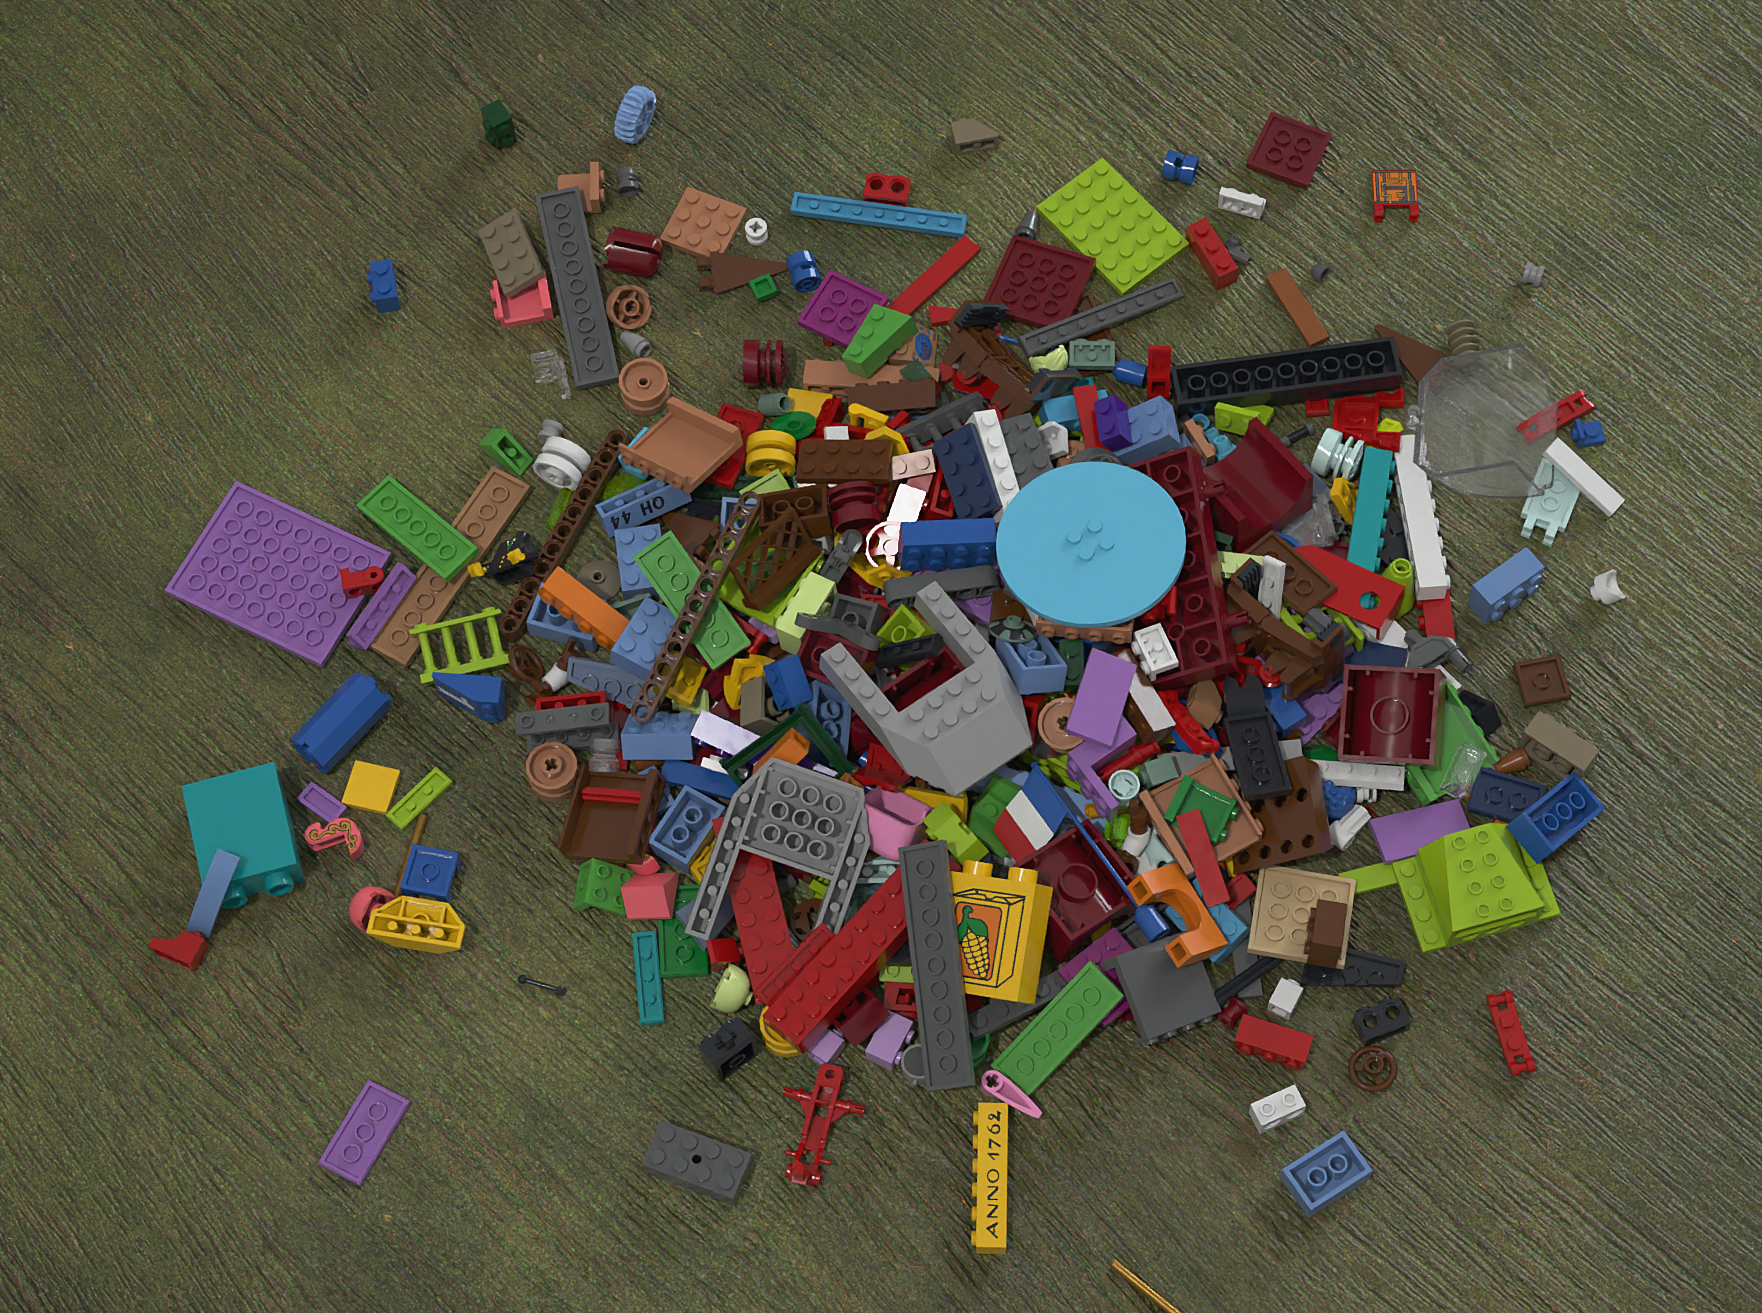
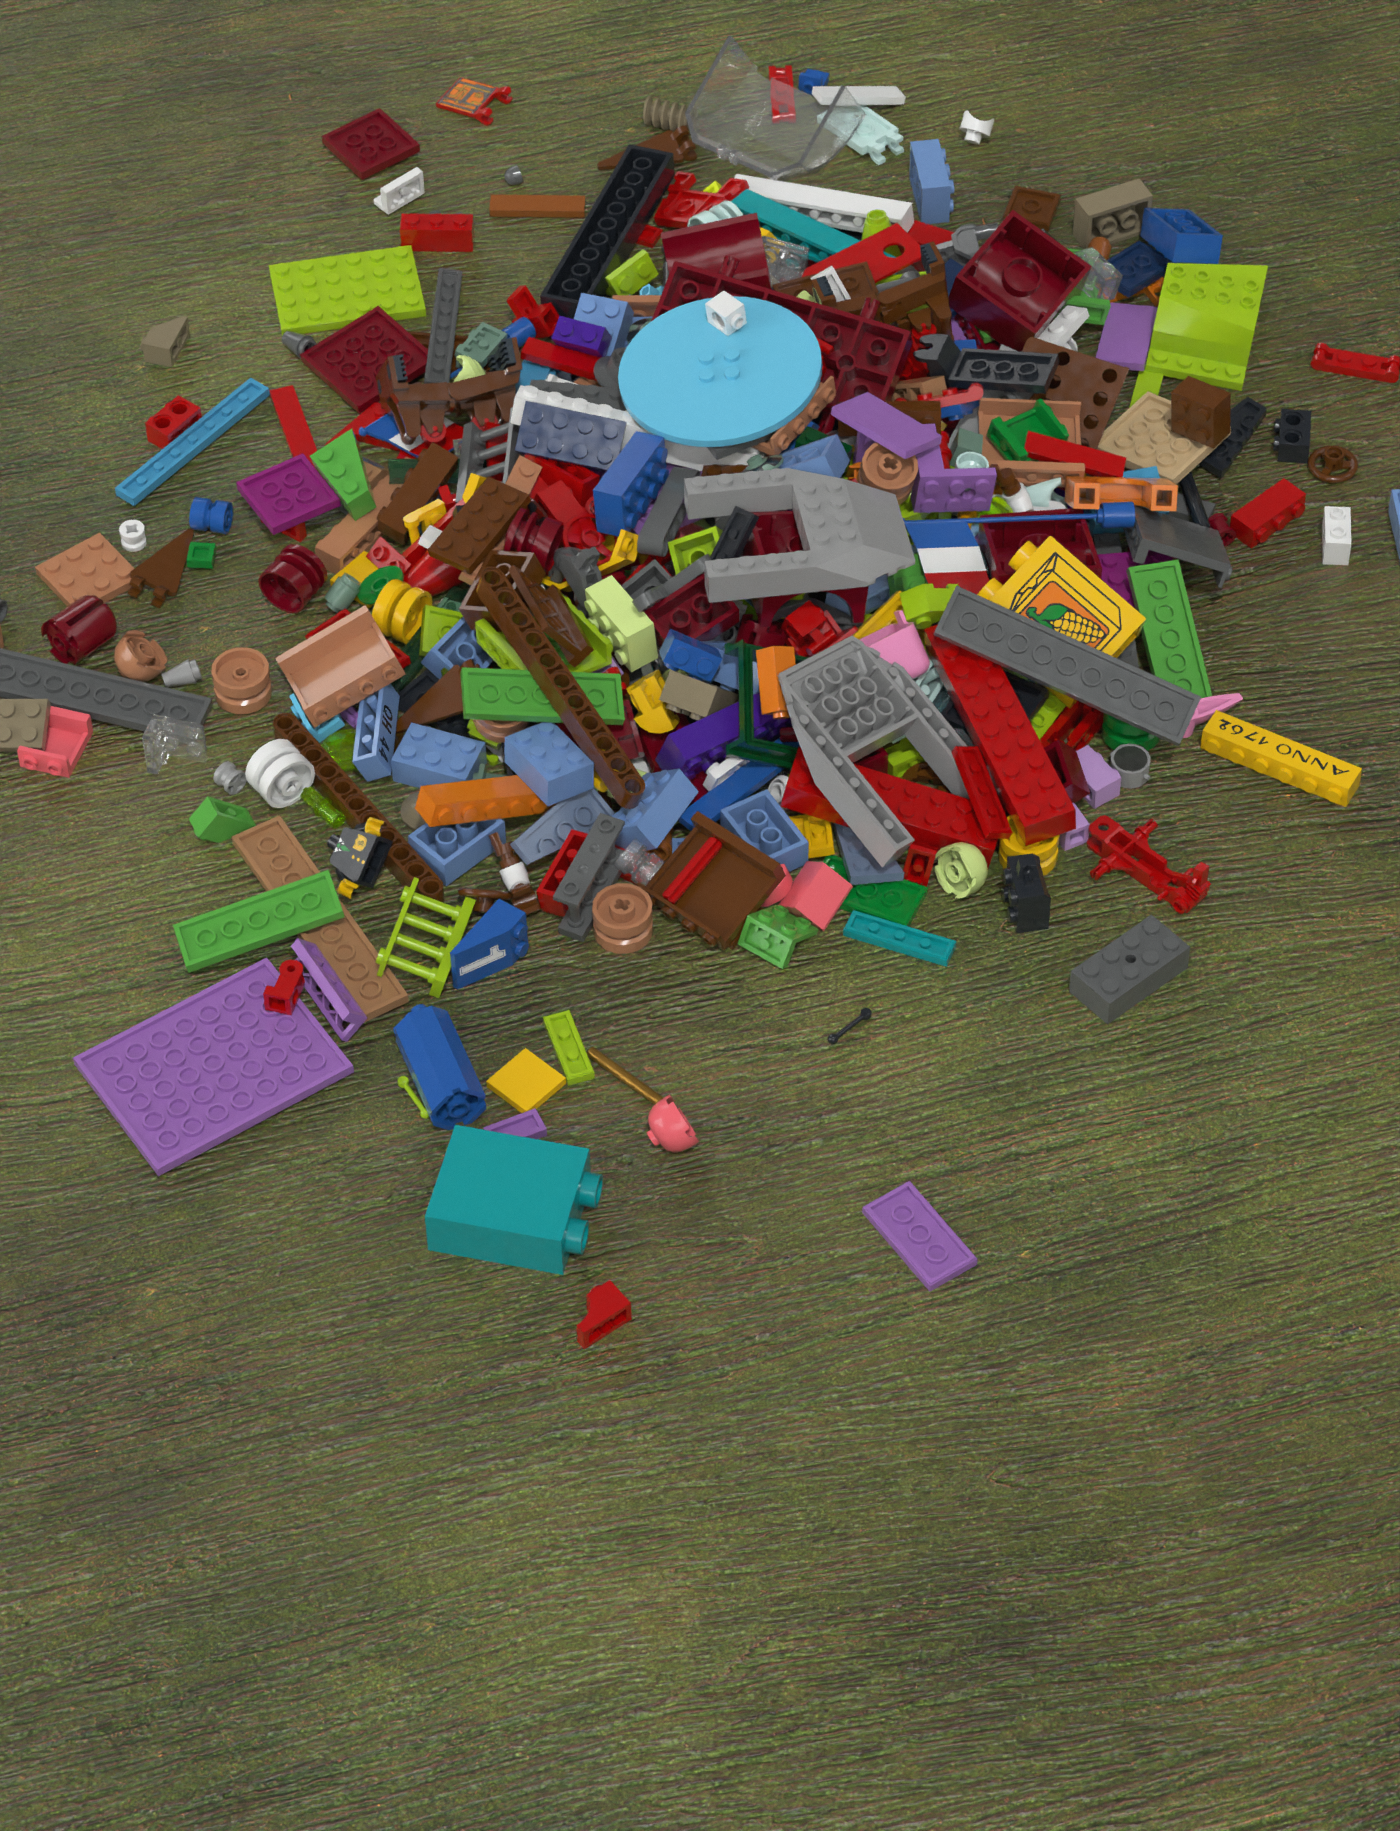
camera: 65 degrees left, 15 degrees down
medium blue slope [187,849,240,938] -> none
coral animal [304,818,364,862] -> none
yellow wedge [366,896,466,954] -> none
blue panel [400,844,462,905] -> none
white bracket [1131,623,1179,682] -> none
blue wheel [1162,150,1199,185] -> none
white brick [1267,978,1303,1020] -> none
light grey wheel [1521,262,1545,288] -> none
none -> white brick [705,291,747,336]
none -> red brick [781,600,836,656]

